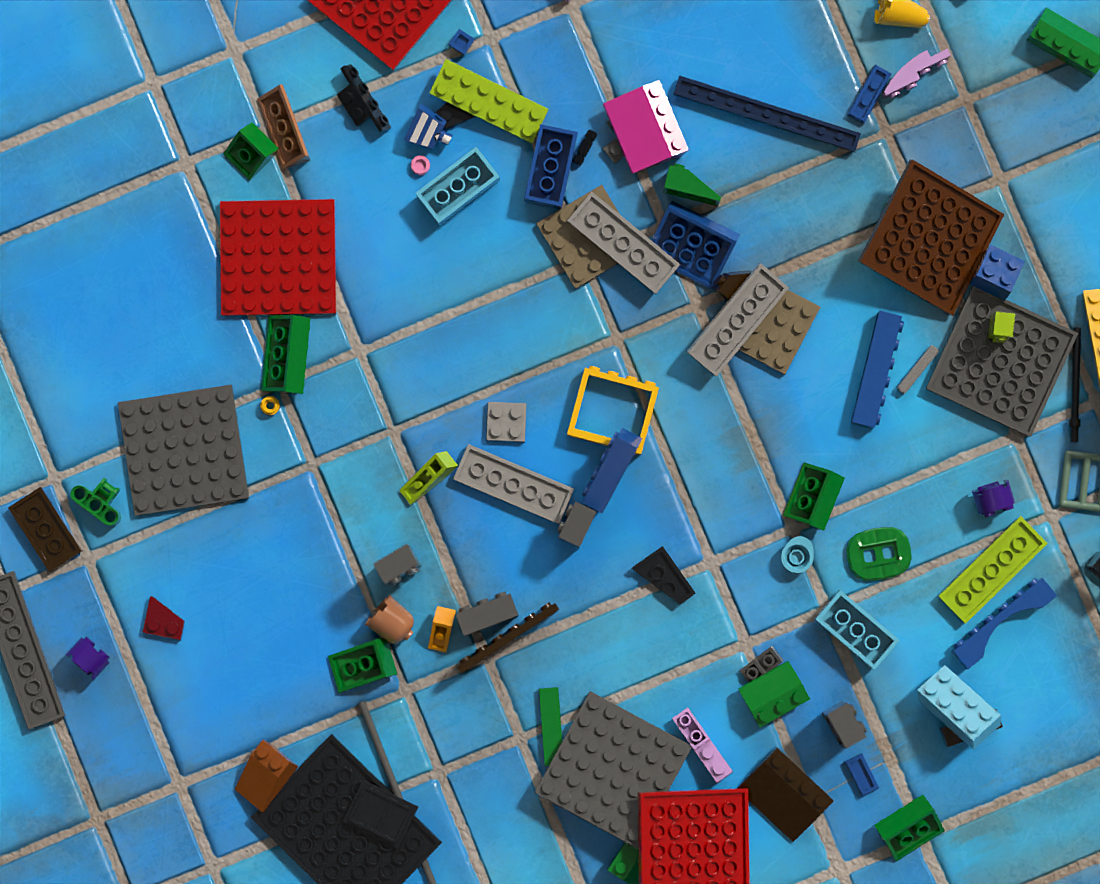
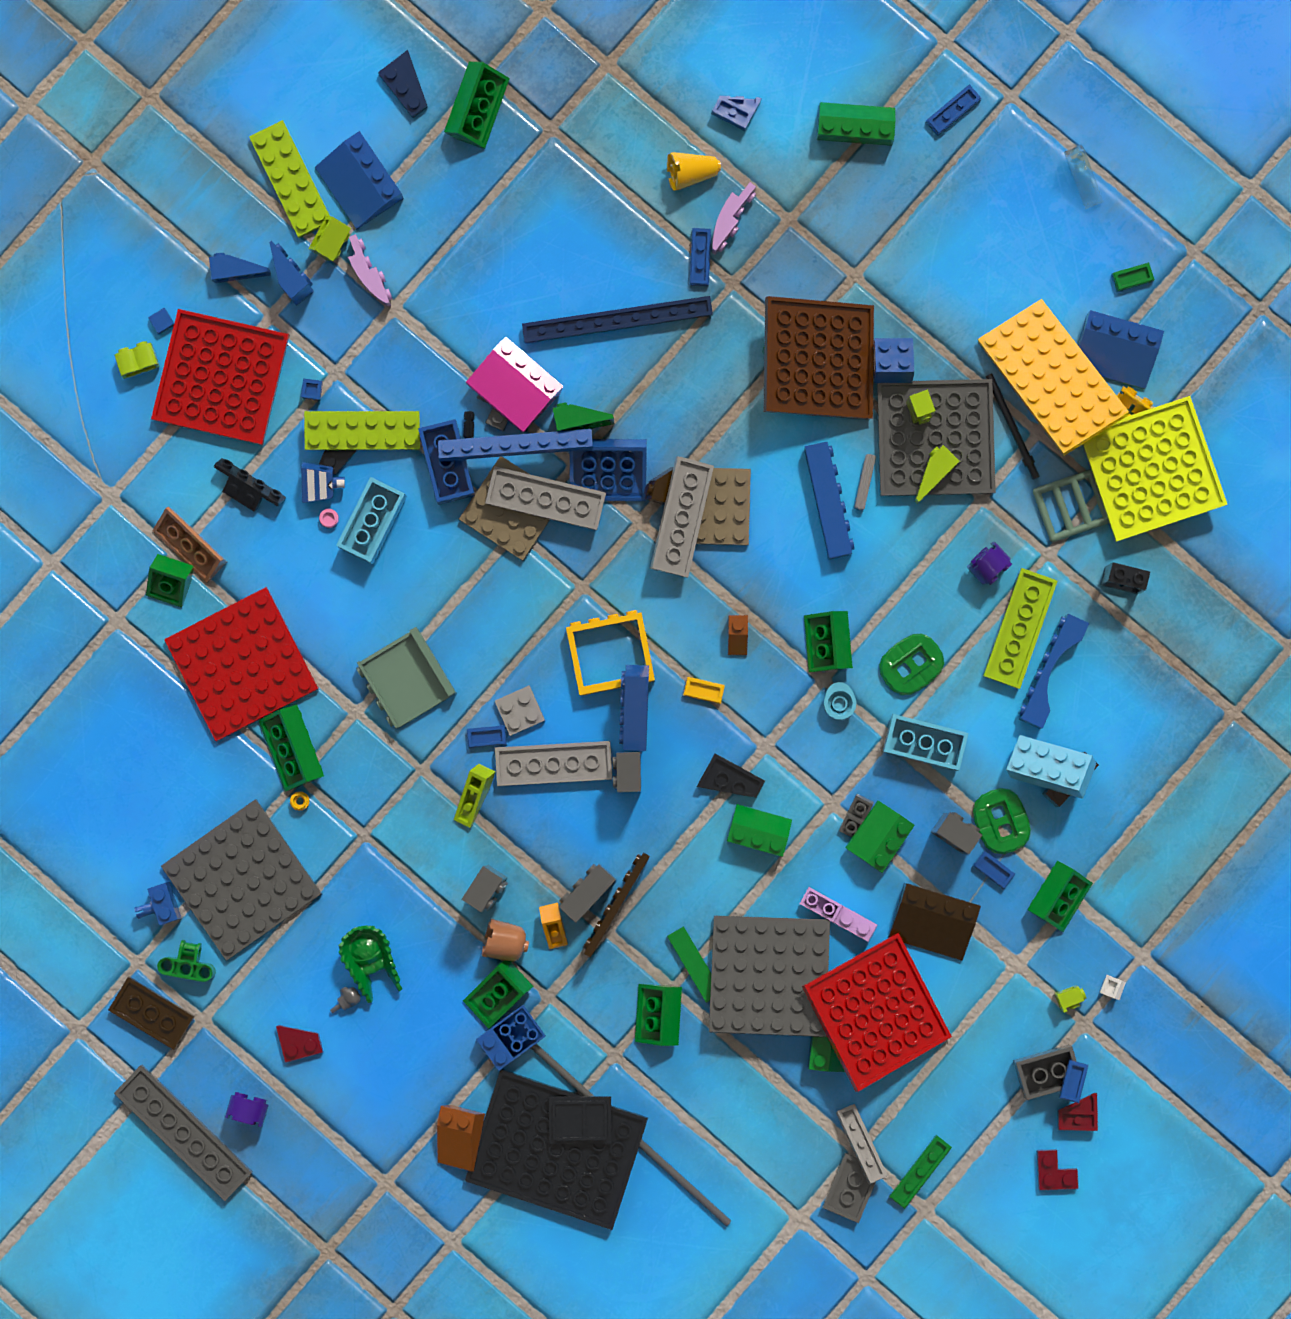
camera: 20 degrees left, 0 degrees up
none -> blue brick [134,882,182,926]
none -> dark grey piece [330,987,361,1013]
none -> green piece [339,925,402,1003]
none -> sand green panel [356,627,457,729]
none -> plate [438,429,593,461]
none -> blue tile [467,725,507,748]
none -> blue slope [476,1005,546,1071]
none -> green slope [635,984,682,1046]
none -> yellow tile [683,677,725,704]
none -> green slope [727,804,792,857]
none -> dark orange slope [728,615,748,655]
none -> lime slope [915,445,959,504]
none -> green piece [972,788,1031,854]

